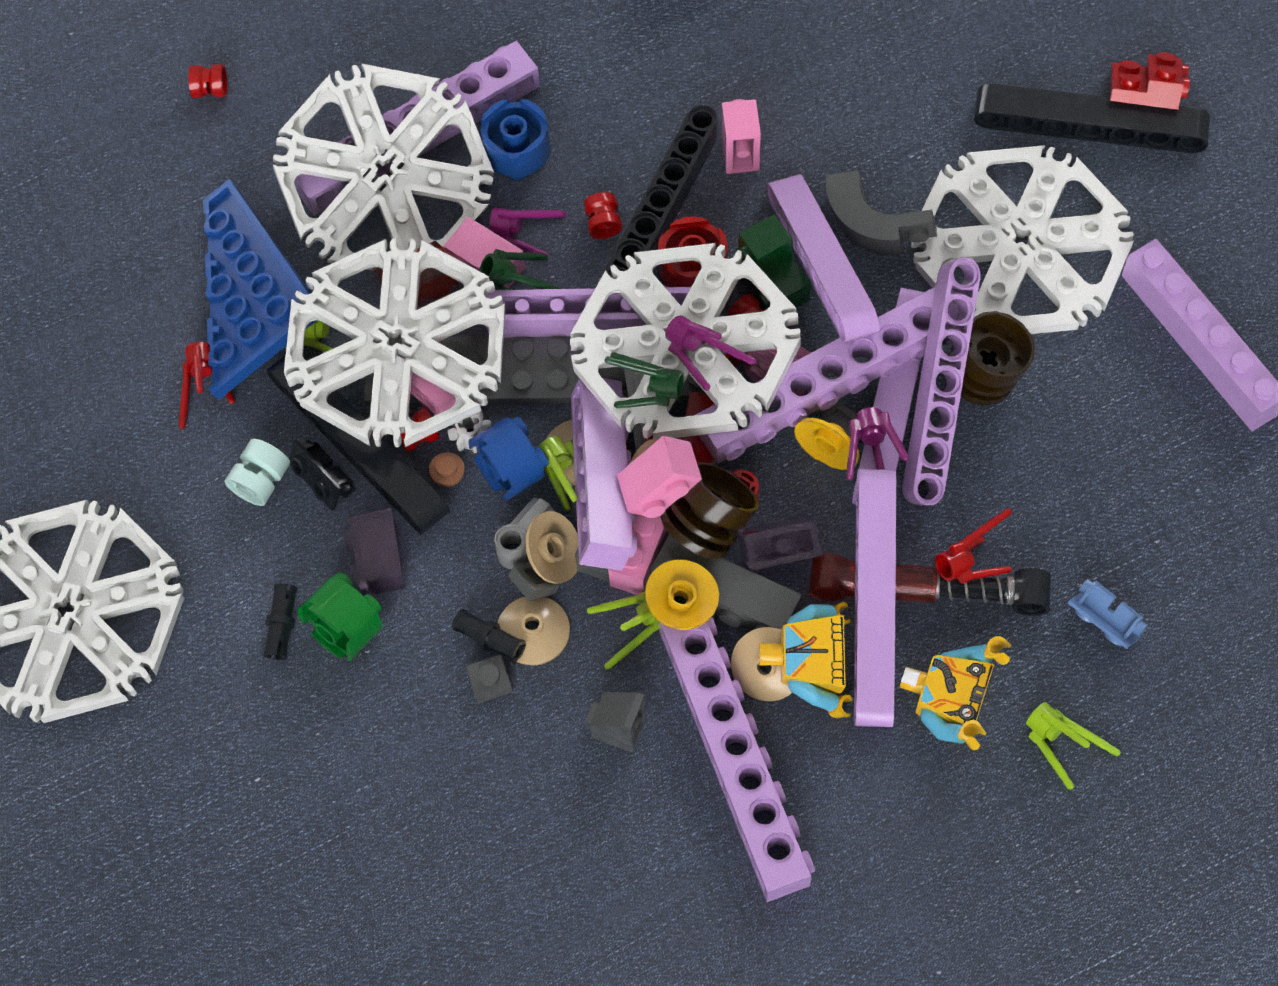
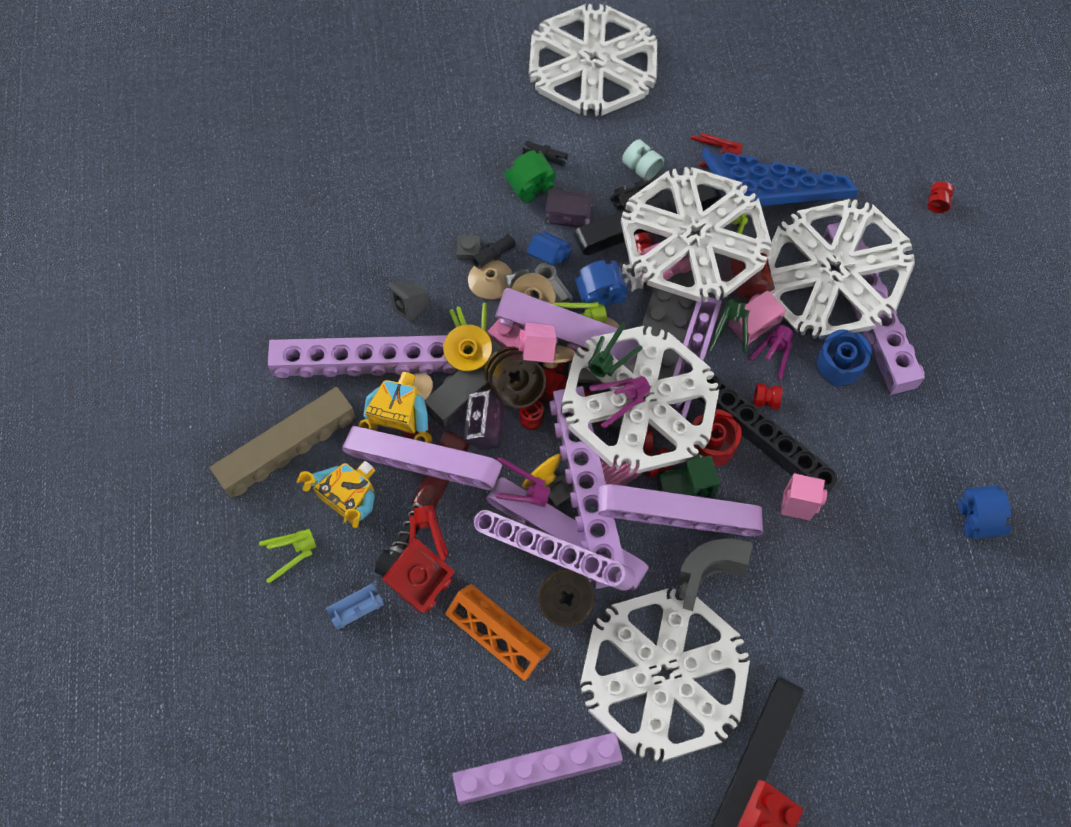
camera: 105 degrees right, 0 degrees up
nougat plate [429,452,465,487] -> none
none -> dark tan brick [209,386,356,499]
none -> red plate [381,538,455,613]
none -> orange fence [445,584,551,681]
none -> blue brick [527,232,572,266]

